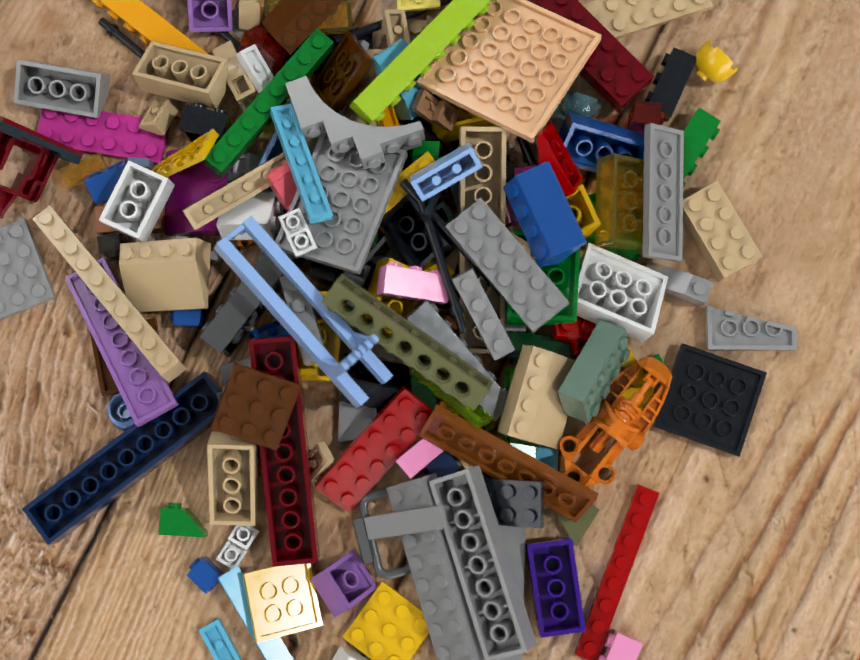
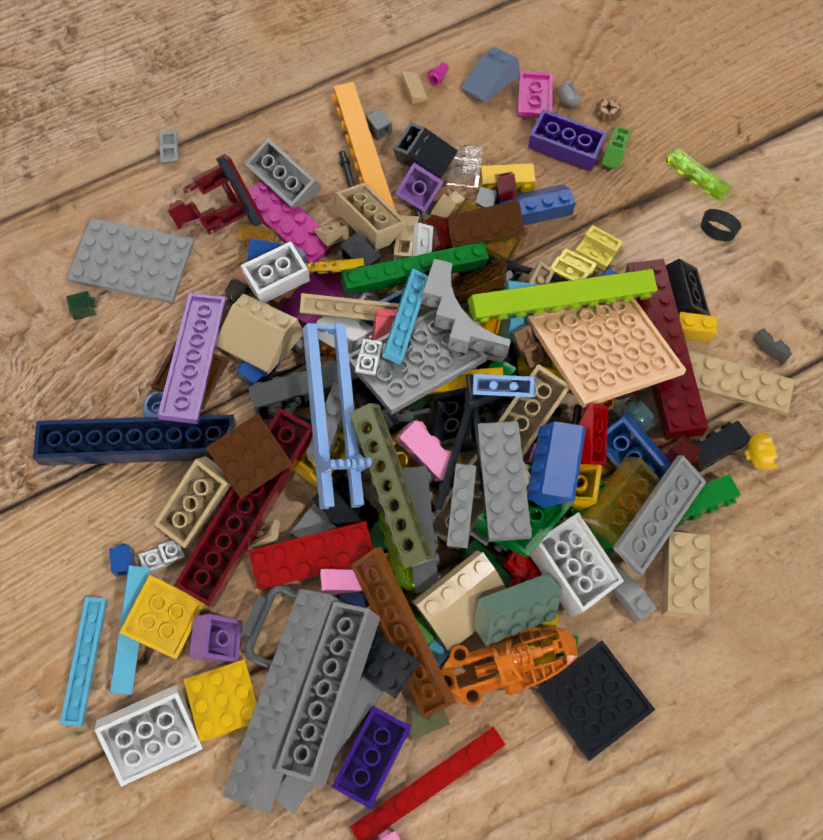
camera: 25 degrees right, 15 degrees down
tan brick [32,205,187,383] -> none
green slope [158,503,208,538] -> none
light grey tile [364,504,448,540] -> none
light grey wing [705,306,797,351] -> none

